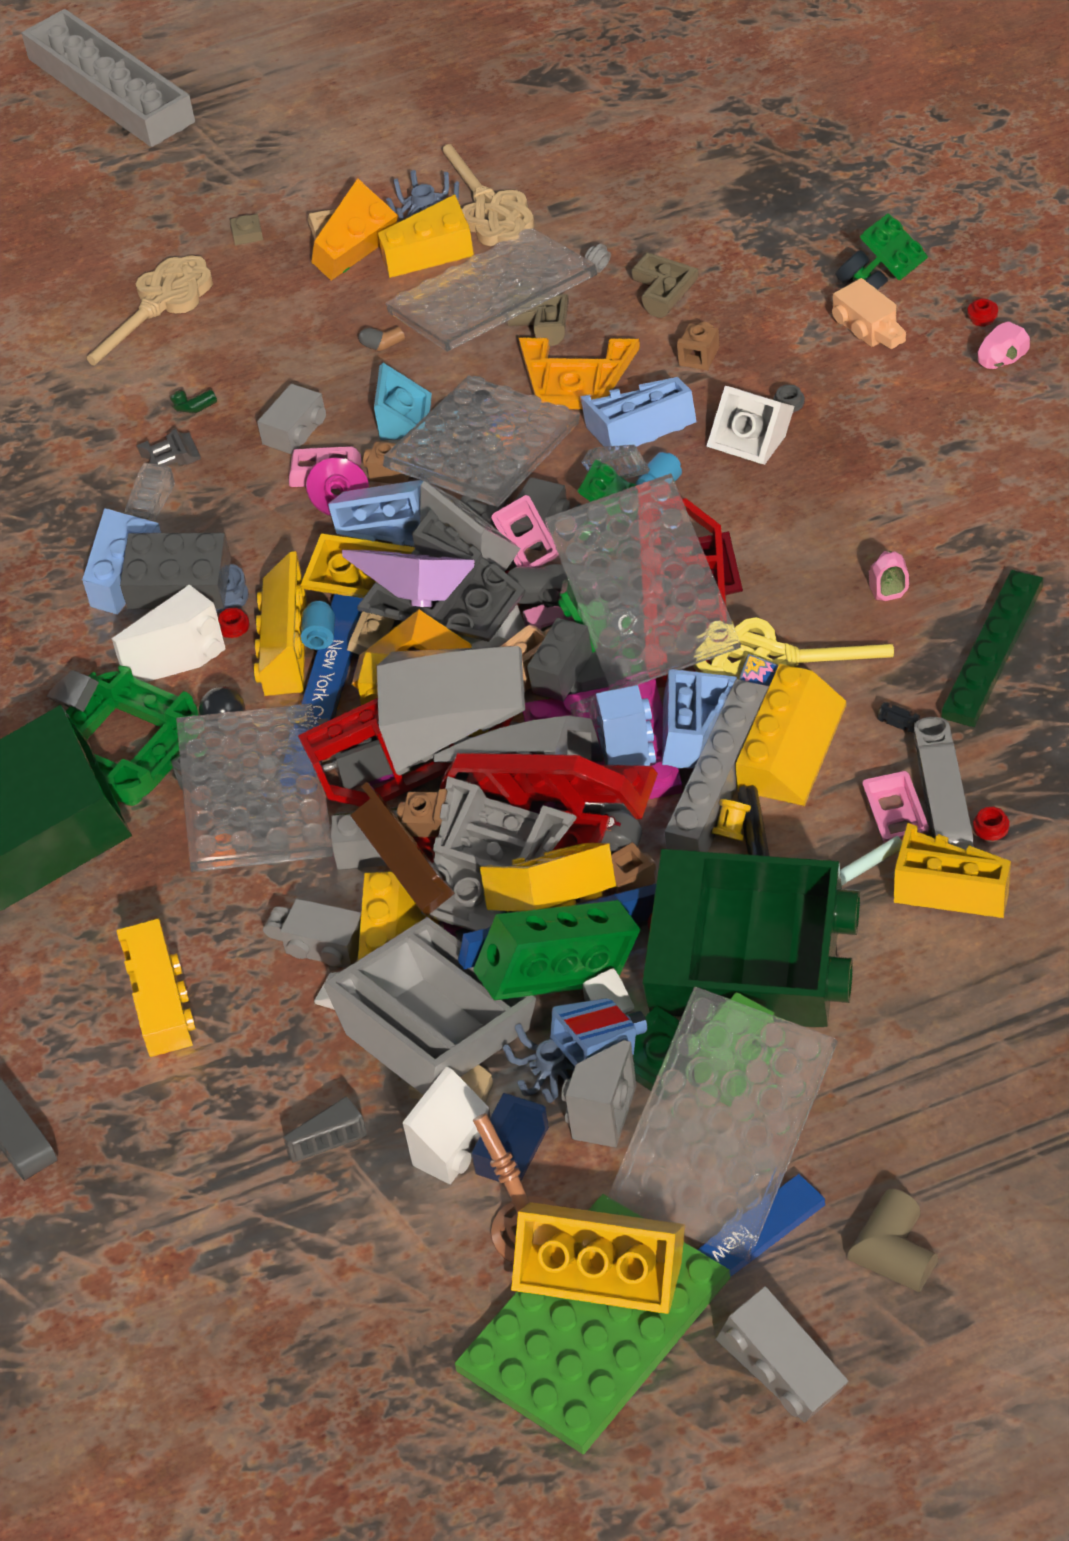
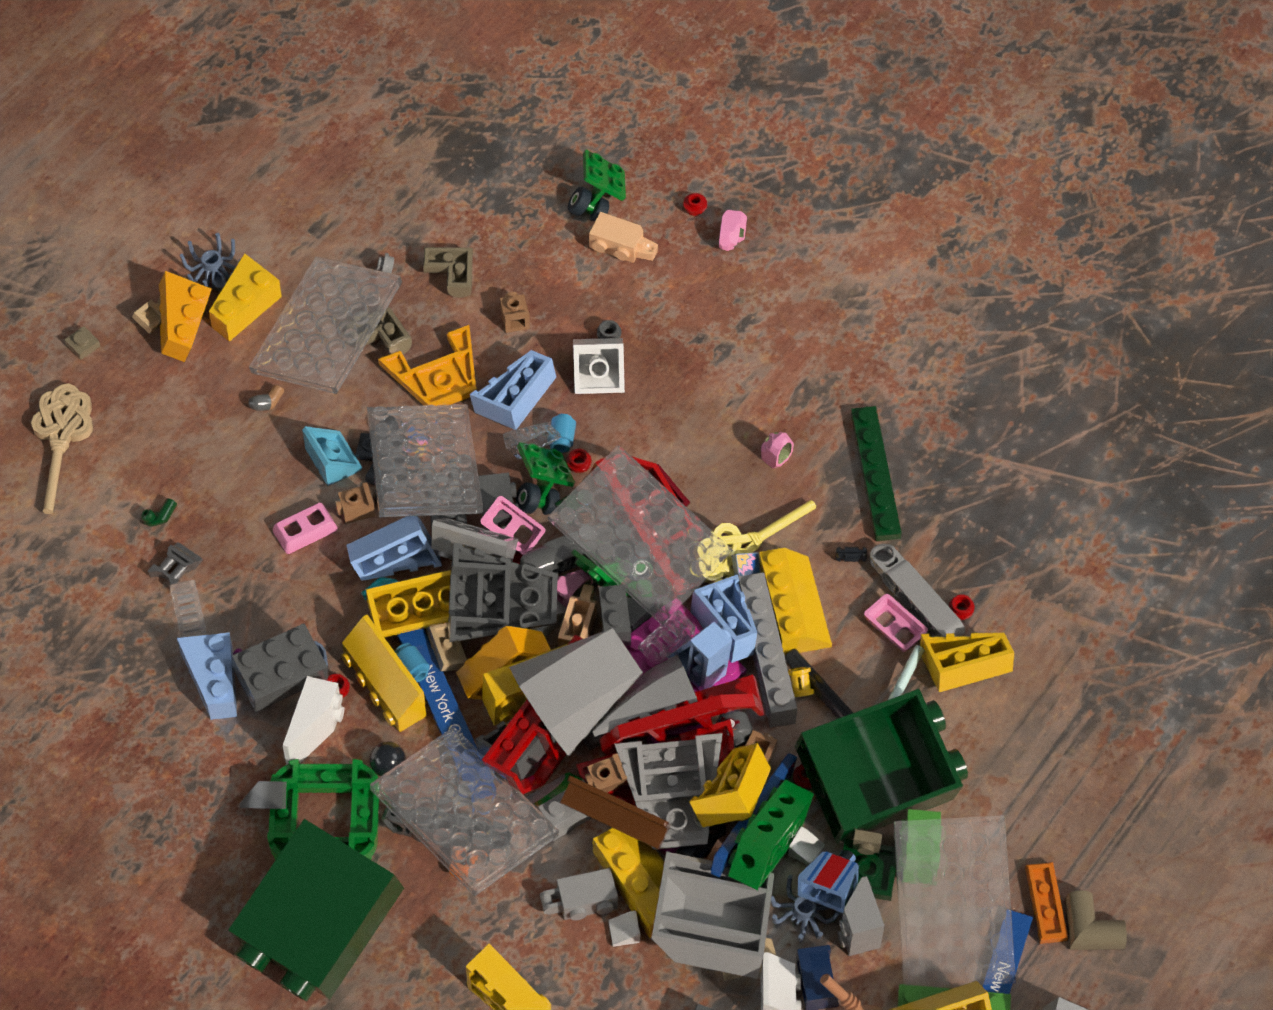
camera: 40 degrees left, 10 degrees up
light grey brick [257,383,326,454] -> none
dark pink dish [306,458,369,516] -> none
lavender wedge [342,550,474,607] -> none
tan piece [443,144,535,247] -> none
none -> dark tan plate [852,829,882,855]
none -> orange tile [1025,862,1068,944]

